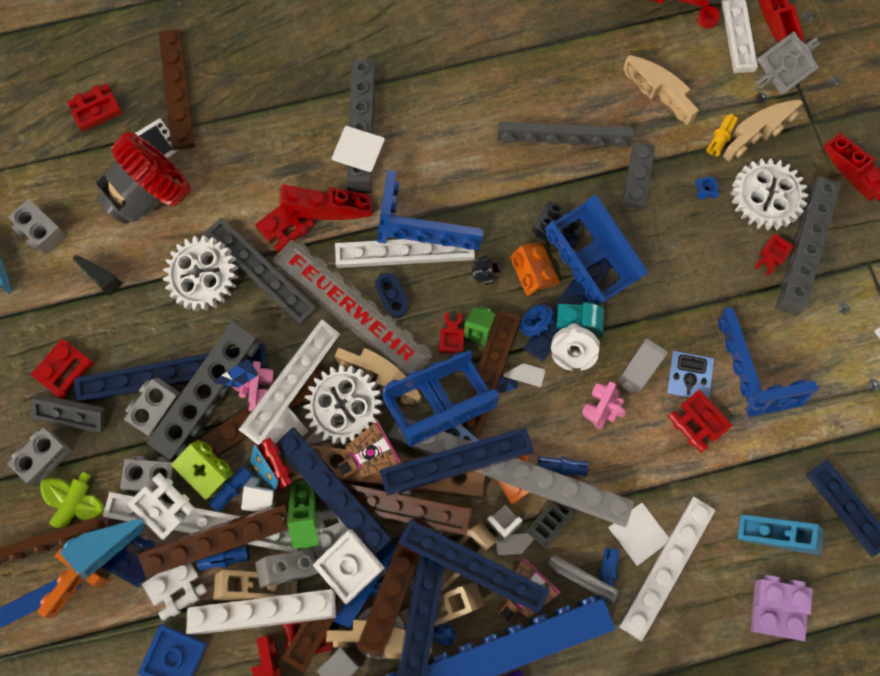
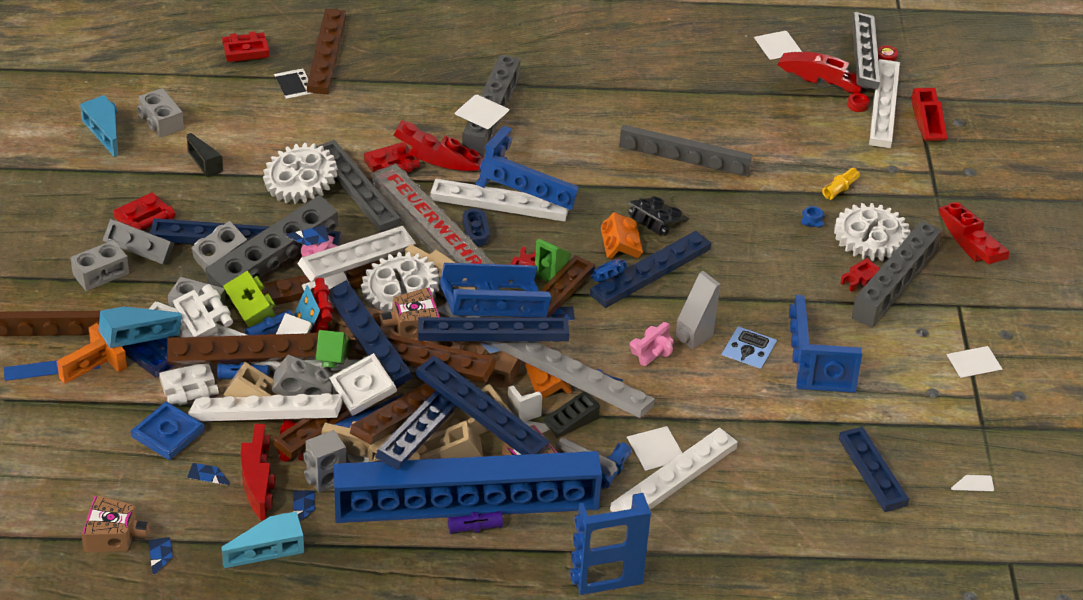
camera: 10 degrees right, 30 degrees down
lime plant [40,471,105,529] -> none
piece [97,132,190,224] -> none
black gear [472,255,501,285] -> none
white sticker [503,363,545,387] -> none
blue window [545,194,649,305] -> none
white plate [551,324,600,371] -> none
teal brick [556,302,604,338] -> none
dark grey plate [622,142,655,210] -> none
tan slope [623,55,699,126] -> none
red plate [668,389,733,453] -> none
tan slope [723,100,803,162] -> none
dark azure slope [738,514,824,555] -> none
lavender plate [751,575,813,641] -> none
light grey plate [756,32,820,95] -> none

